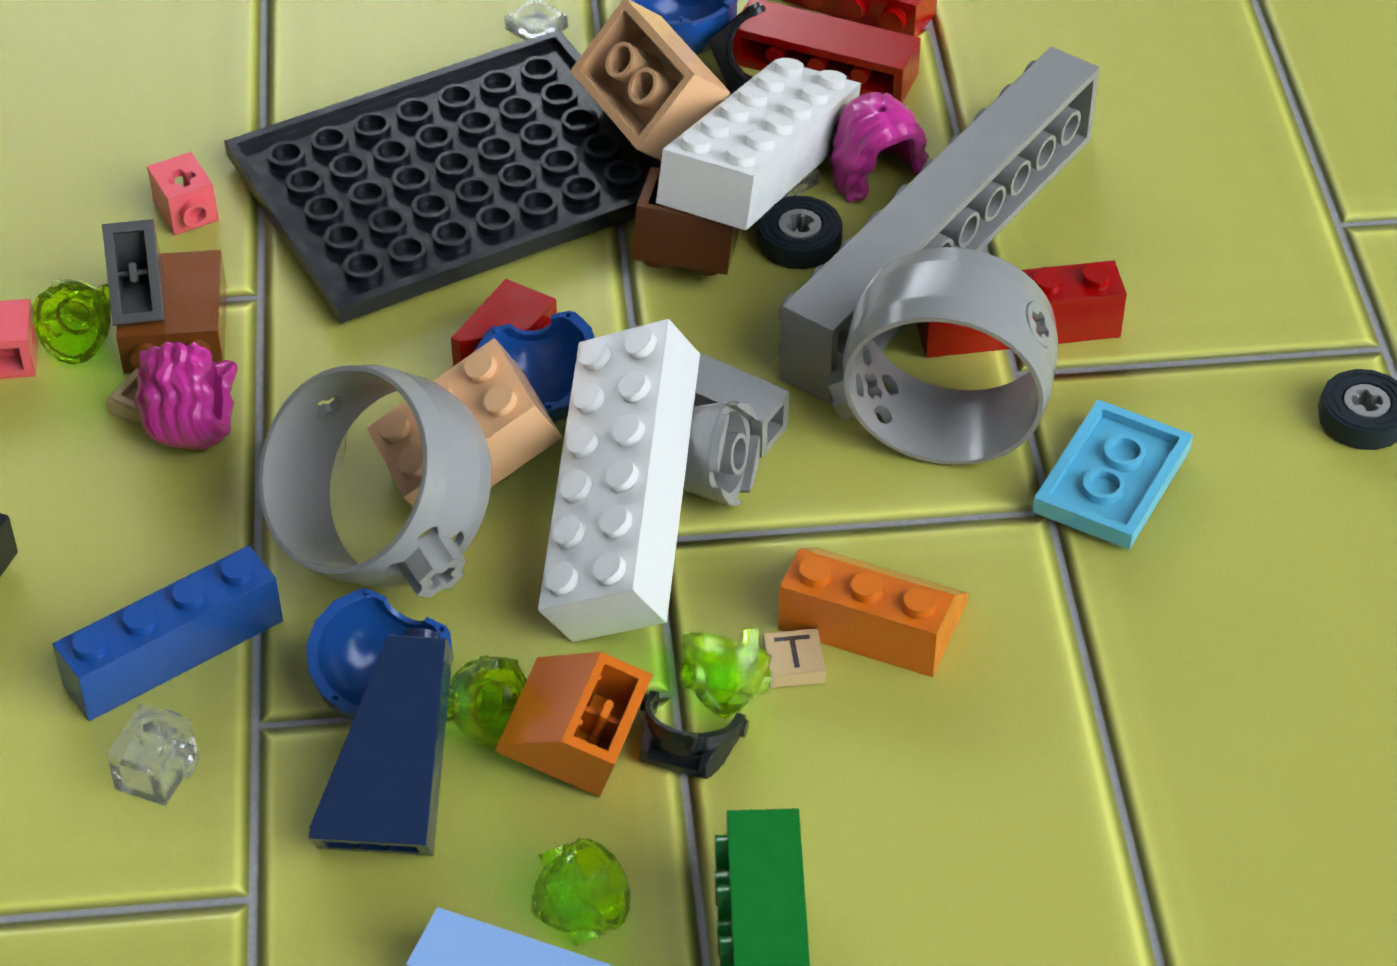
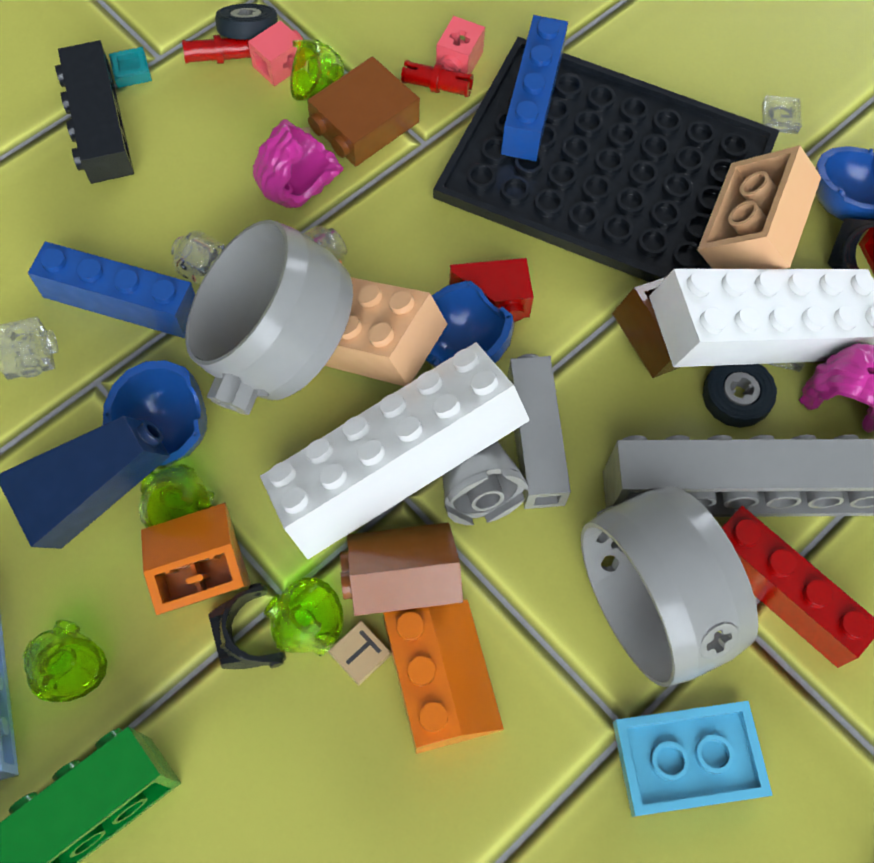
camera: 50 degrees right, 20 degrees up
dark grey slope [102,219,165,325] -> none
none -> clear head [171,230,226,286]
none -> dark orange brick [340,522,463,616]
none -> red pin [401,60,474,97]
none -> blue brick [501,15,568,161]

